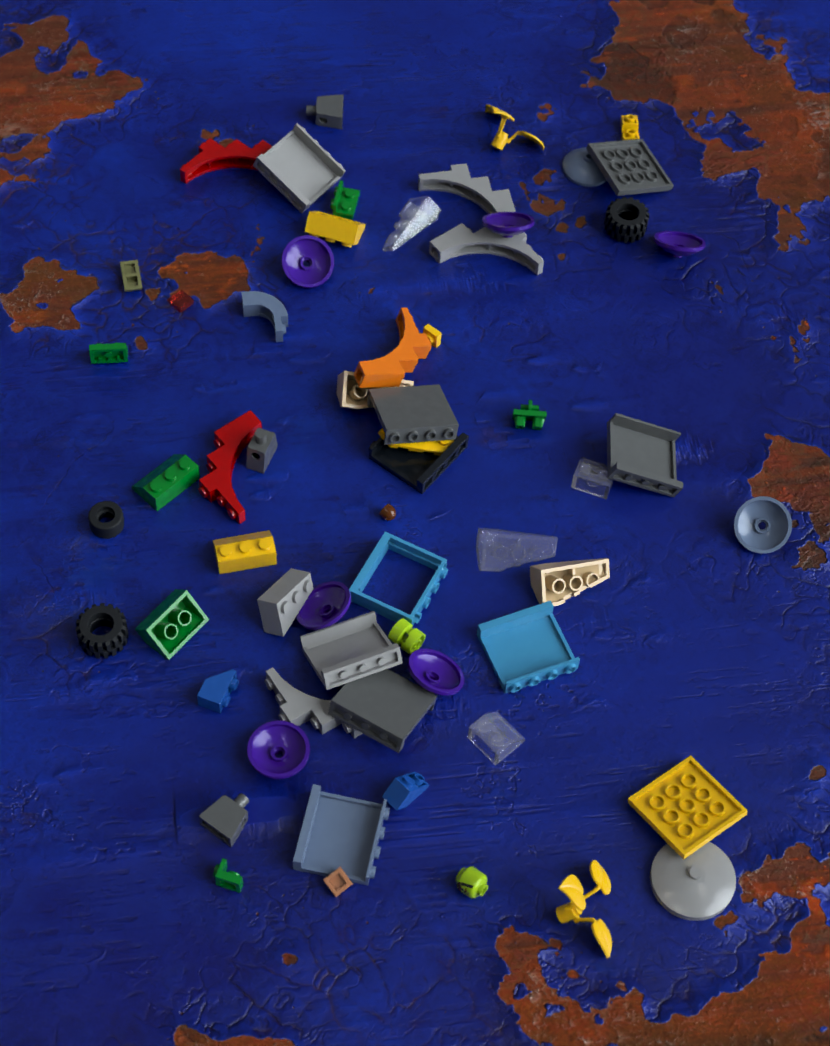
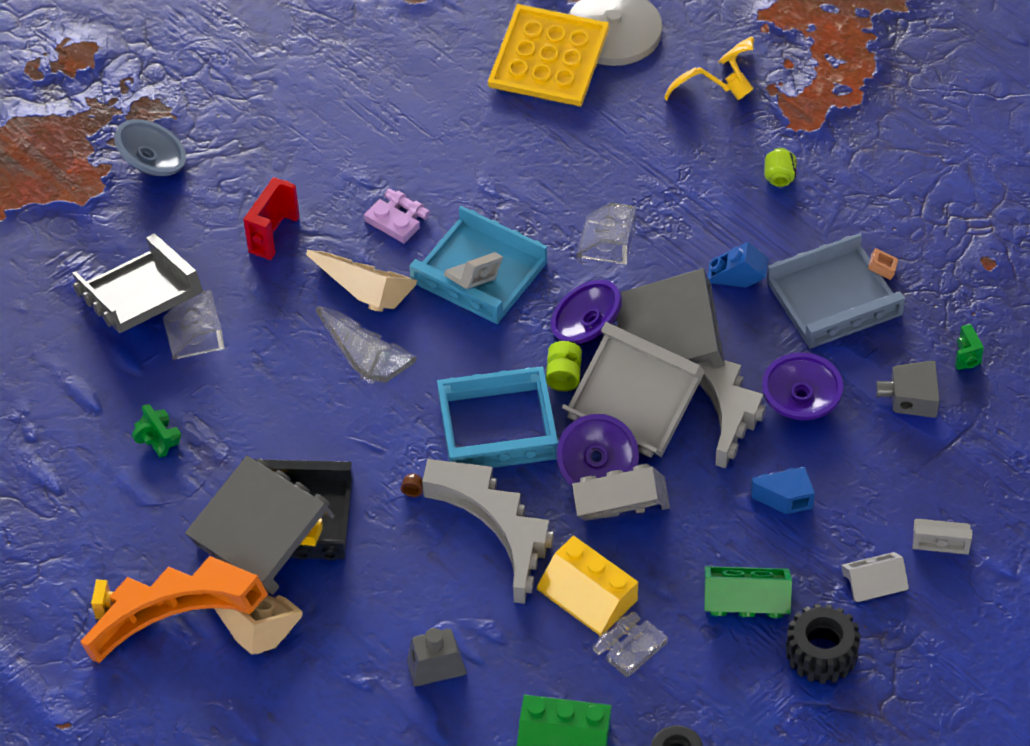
camera: 120 degrees left, 5 degrees down
red arch [198,410,262,524] -> none
none -> red panel [243,177,300,261]
none -> lavender plate [364,189,430,243]
none -> light grey arch [422,459,554,604]
none -> light grey panel [444,252,503,289]
none -> clear plate [592,611,667,678]
none -> light grey panel [841,552,909,602]
none -> light grey panel [912,519,972,555]

